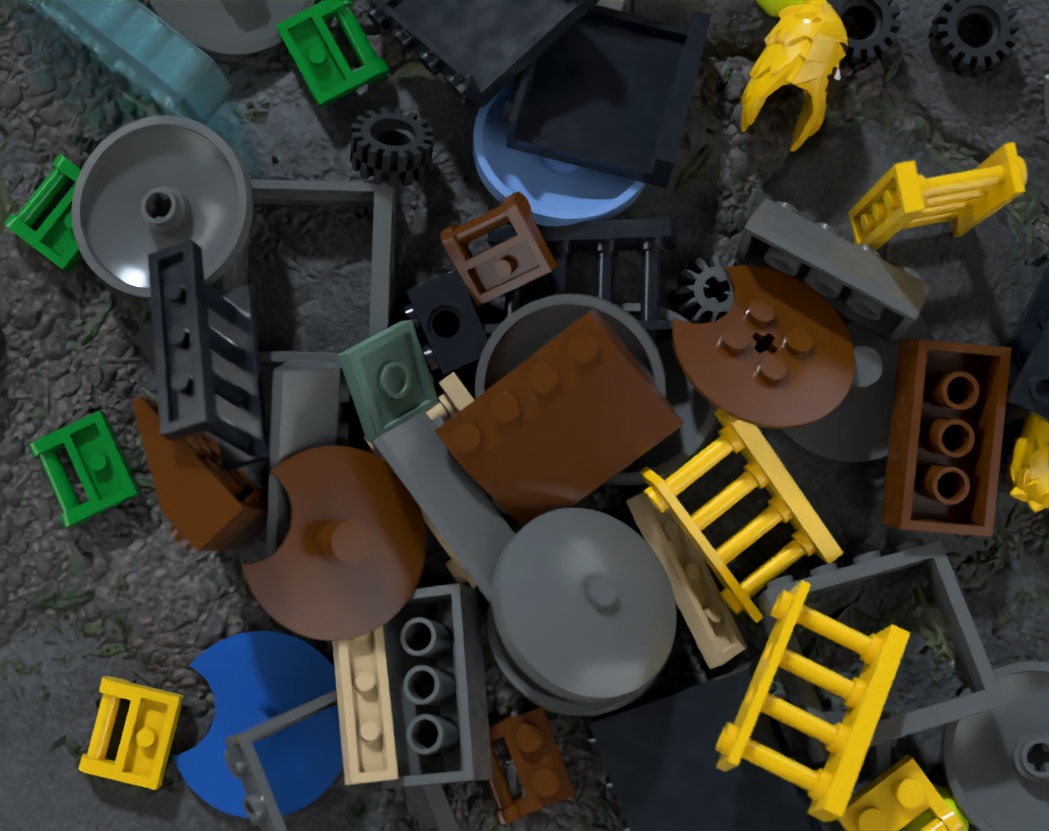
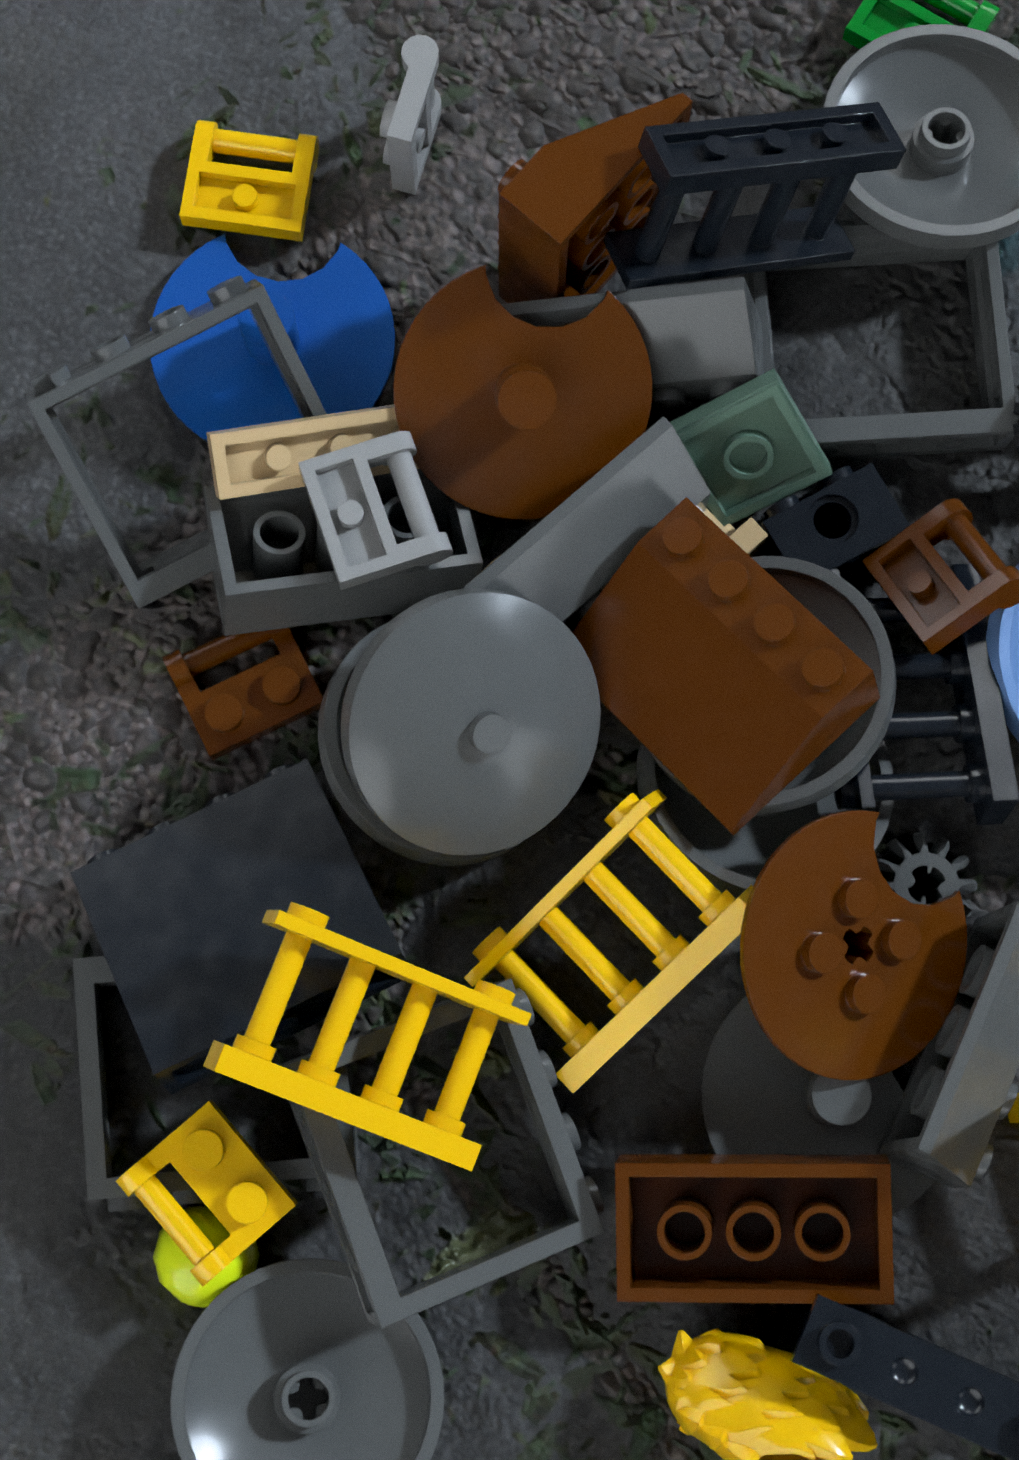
camera: 80 degrees right, 5 degrees down
green plate [28,411,142,529] -> none
tan plate [626,492,747,669] -> none
none -> light grey plate [298,431,453,590]
none -> light grey plate [380,35,442,195]

